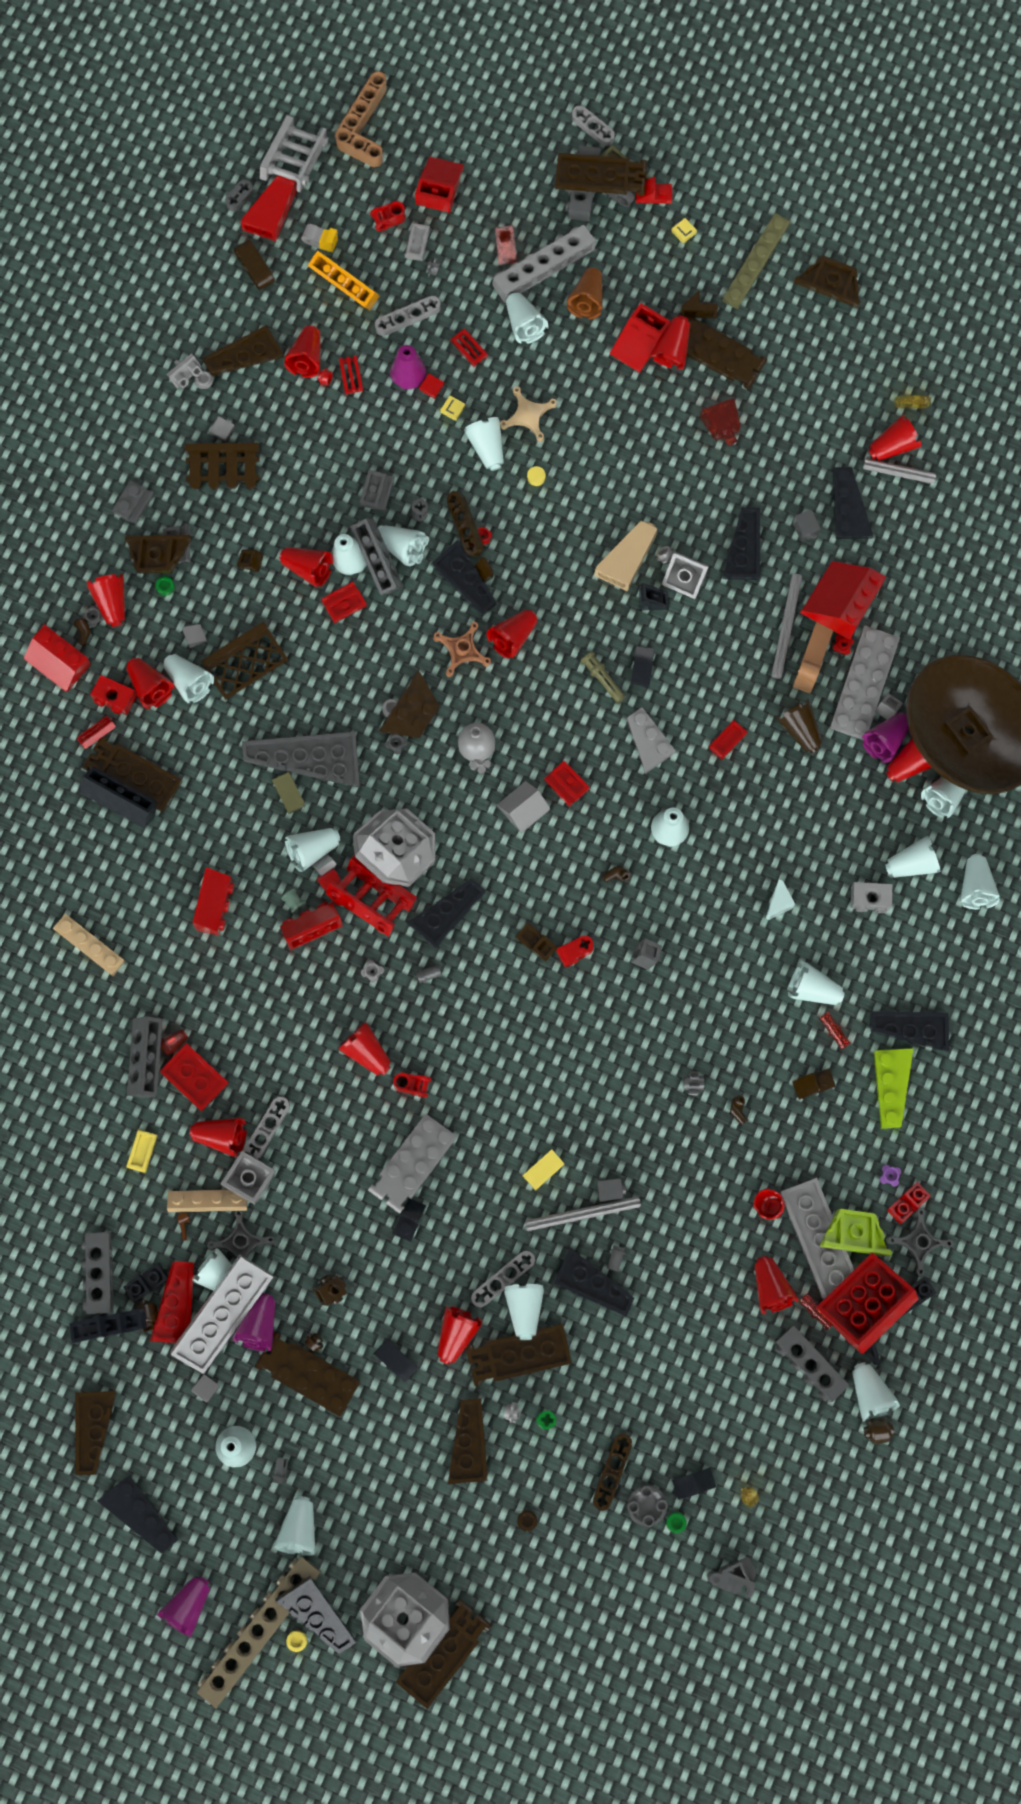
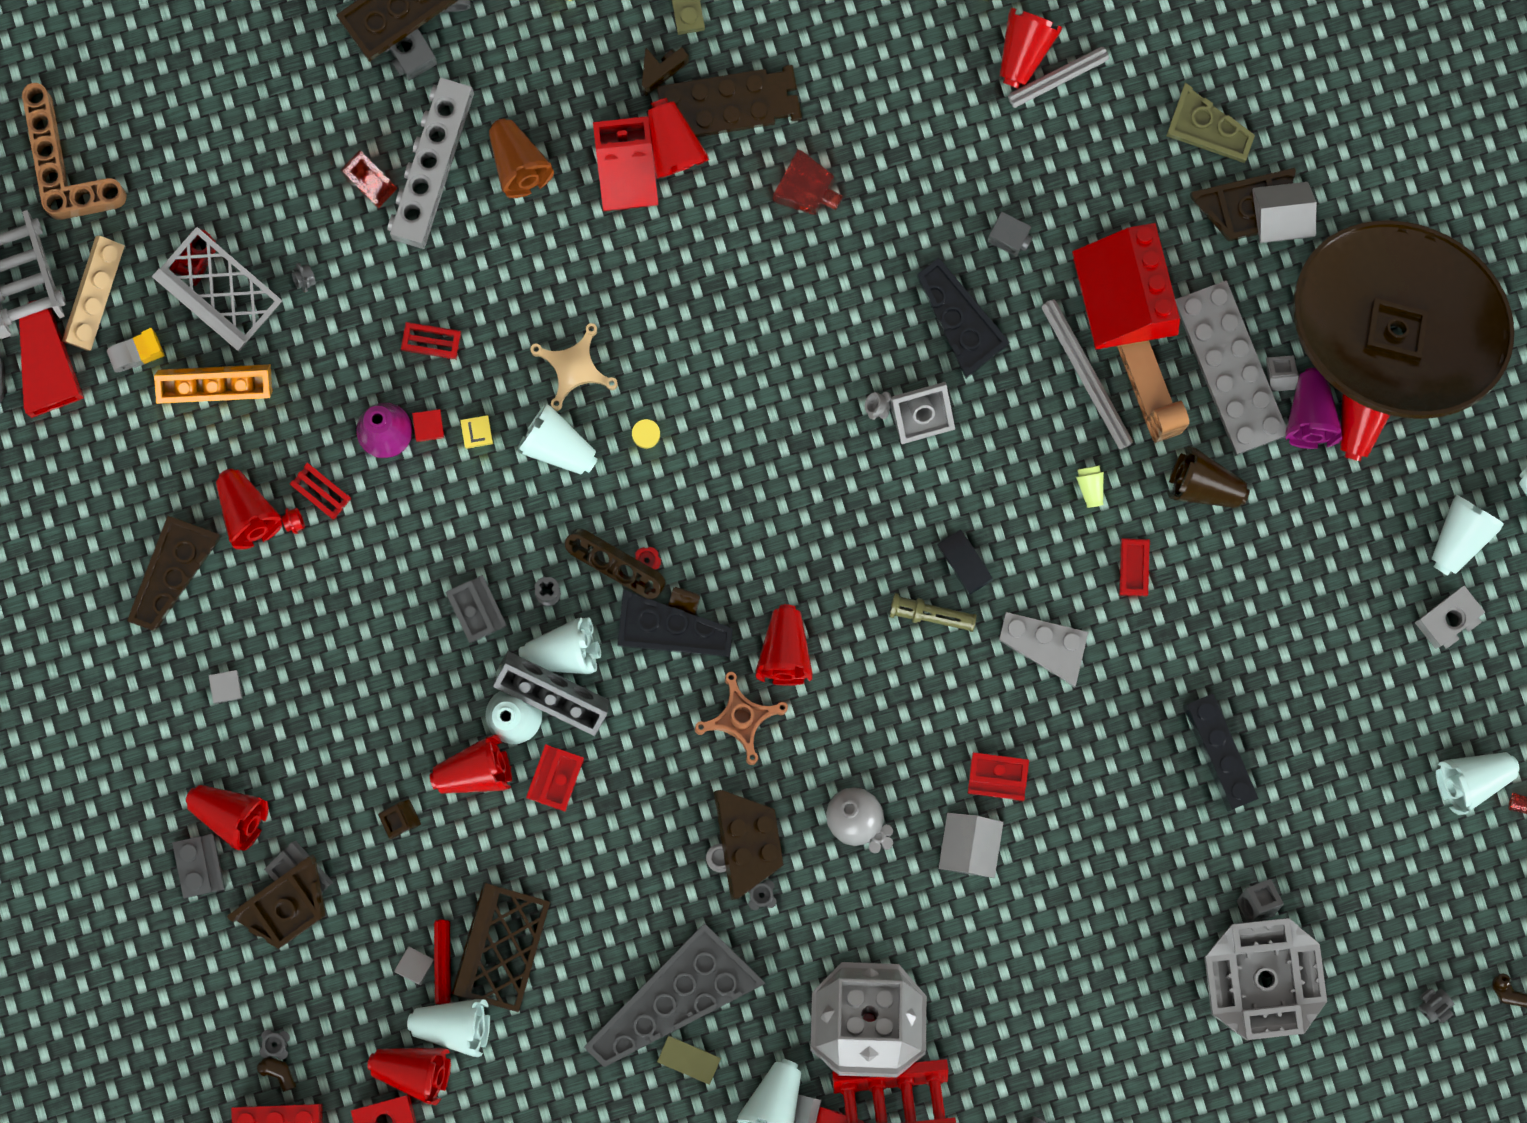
camera: 40 degrees left, 5 degrees up
red cone [86,574,125,627] -> none
green tile [155,576,175,596] -> none
light grey hips [166,353,202,389] -> none
dark brown fence [185,443,260,490] -> none
light grey plate [194,371,213,389] -> none
dark brown beam [233,239,275,291] -> none
light grey beam [375,296,441,336] -> none
light grey plate [405,223,430,261] -> none
black wing [407,878,486,949] -> none
red slope [415,156,464,213] -> none
light aqua cone [506,293,548,344] -> none
dark brown slope [515,922,558,962] -> none
red piece [556,936,593,968] -> none
tan slope [594,521,658,591] -> none
dark brown arm [601,866,631,883] -> none
black slope [639,583,669,611] -> none
light aqua cone [651,808,689,847] -> none
light aqua slope [765,879,795,920] -> none
black wing [833,467,873,539] -> none
red plate [833,634,854,655] -> none
light aqua cone [921,777,966,818] -> none
none -> tan plate [62,236,125,351]
none -> light grey fence [152,227,283,352]
none -> red cone [186,785,269,851]
none -> red axle [434,920,451,1005]
none -> yellowish green cone [1076,466,1104,508]
none -> olive wing [1166,83,1255,163]
none -> black brick [1183,694,1259,811]
none -> dark brown wing [1190,168,1296,241]
none -> light grey piece [1204,918,1327,1040]
none -> light grey slope [1252,182,1317,243]

